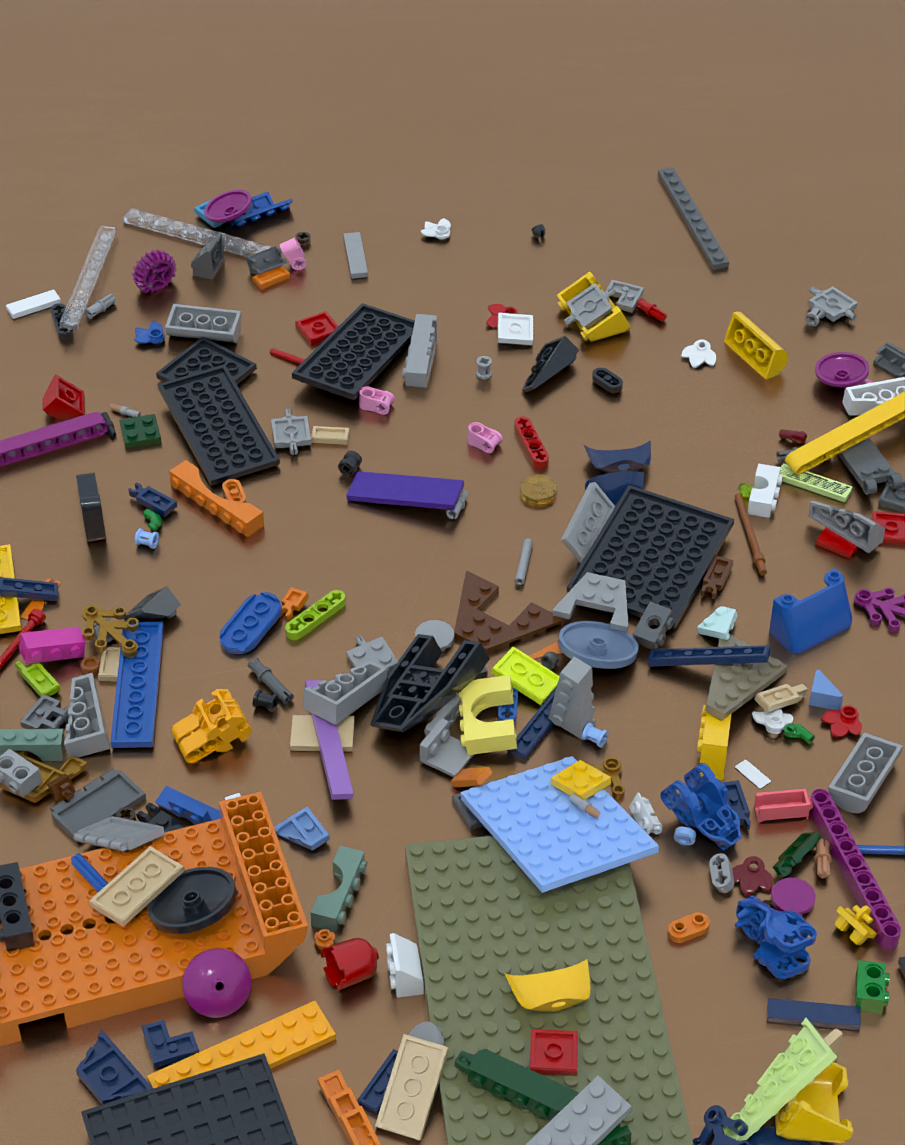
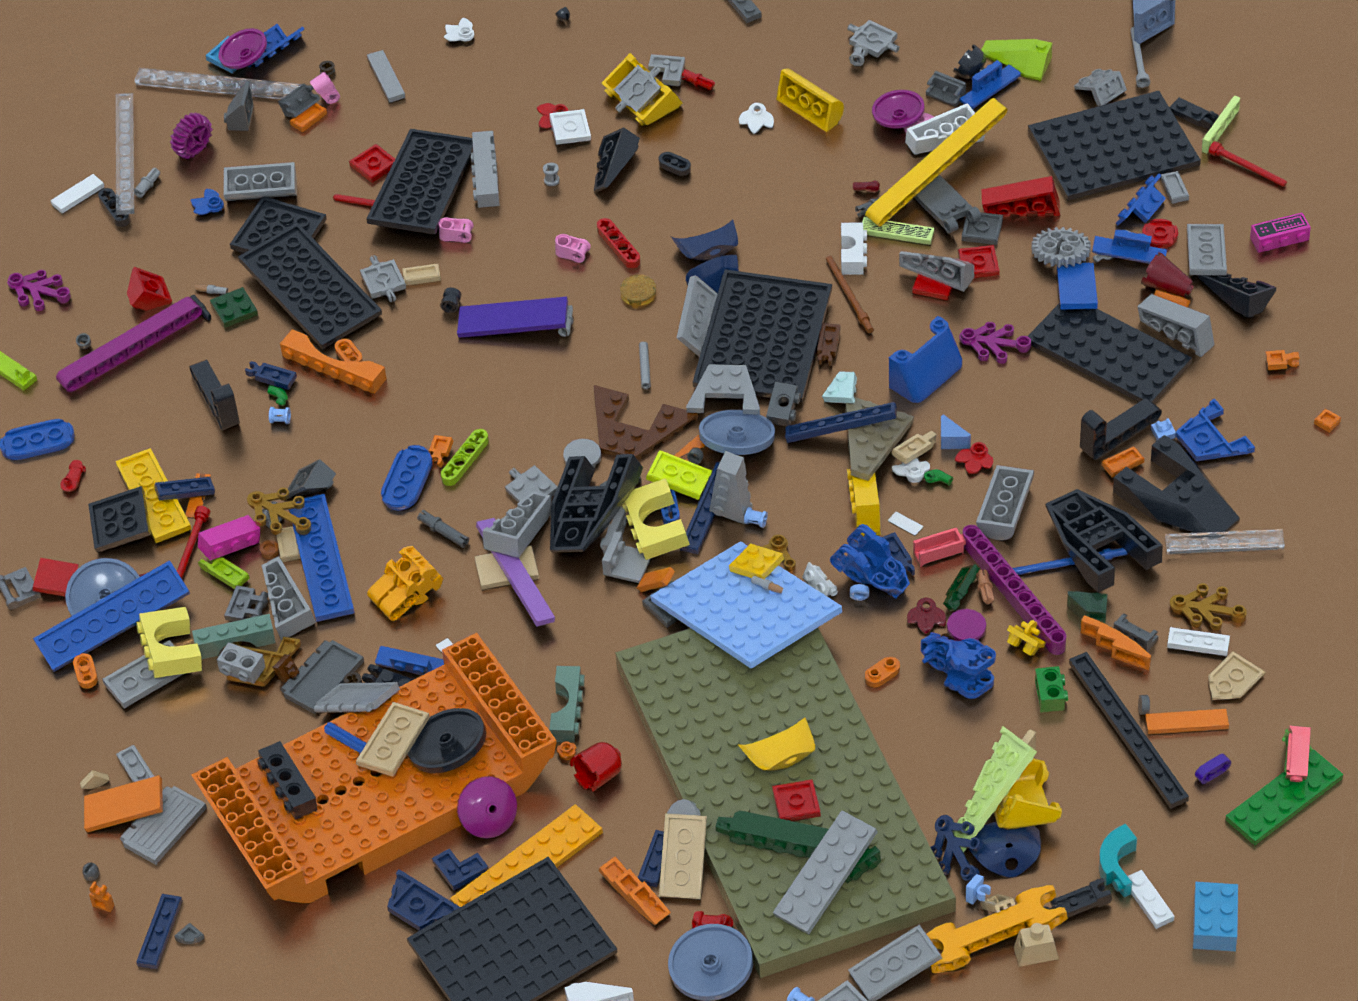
camera: 10 degrees left, 5 degrees up
black bush [252,689,279,712] -> none
medium blue wing [274,807,330,850] -> none
white slope [386,933,424,998] -> none
light grey beam [709,853,734,893] -> none
clear neon green tile [737,482,755,497] -> none
dark blue tile [767,998,861,1031] -> none

